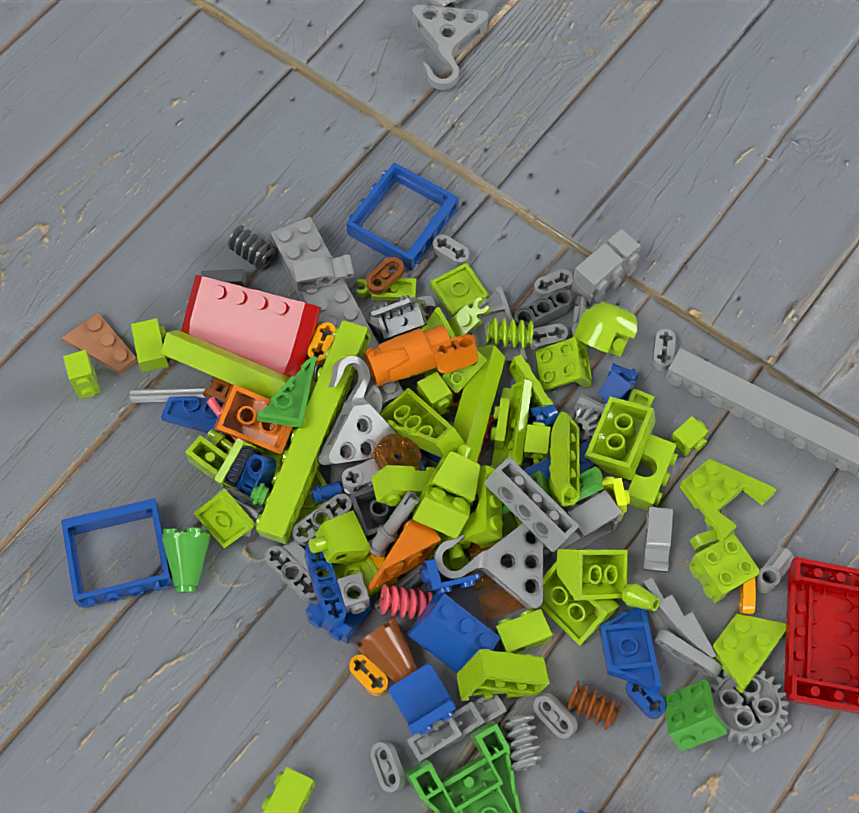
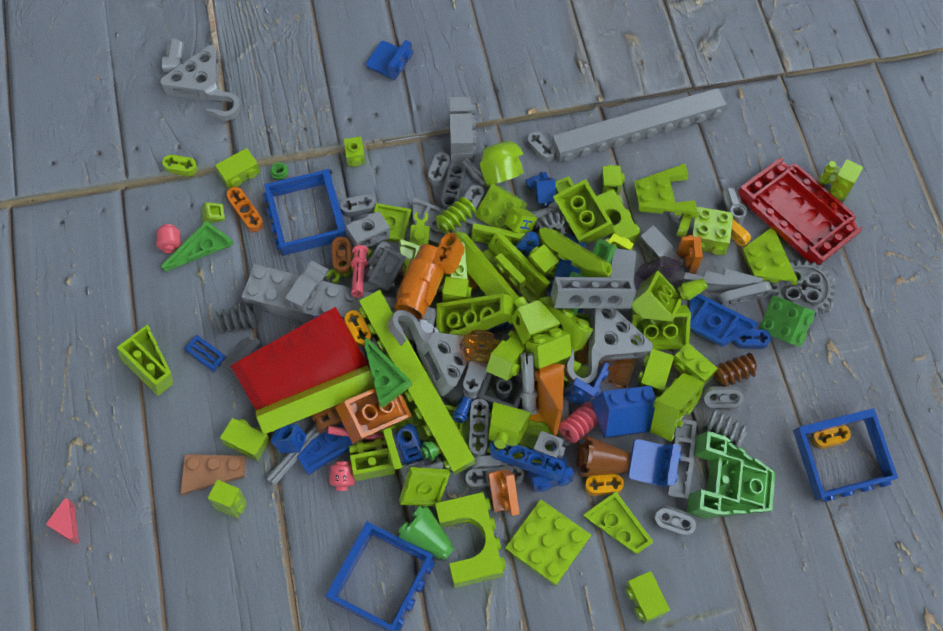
camera: 50 degrees left, 0 degrees up
none -> lime wedge [117,324,173,396]
none -> coral head [156,224,181,253]
none -> bright green wing [161,221,234,272]
none -> lime beam [162,155,198,176]
none -> blue tile [184,335,227,372]
none -> lime slope [201,202,225,223]
none -> lime brick [215,148,261,189]
none -> orange beam [227,187,263,232]
none -> bright green plate [270,162,289,180]
none -> blue brick [270,424,307,453]
none -> coral head [329,461,355,491]
none -> lime brick [343,136,366,167]
none -> light grey brick [346,211,390,252]
none -> coral pin [351,245,369,298]
none -> blue bracket [366,40,413,80]
none -> lime arch [435,492,506,588]
none -> orange bracket [488,469,520,516]
none -> lime brick [504,207,538,233]
none -> lime plate [505,499,591,586]
none -> lime wing [583,492,654,555]
none -> slope [636,256,682,286]
none -> lime brick [672,343,718,386]
none -> orange bracket [676,235,703,274]

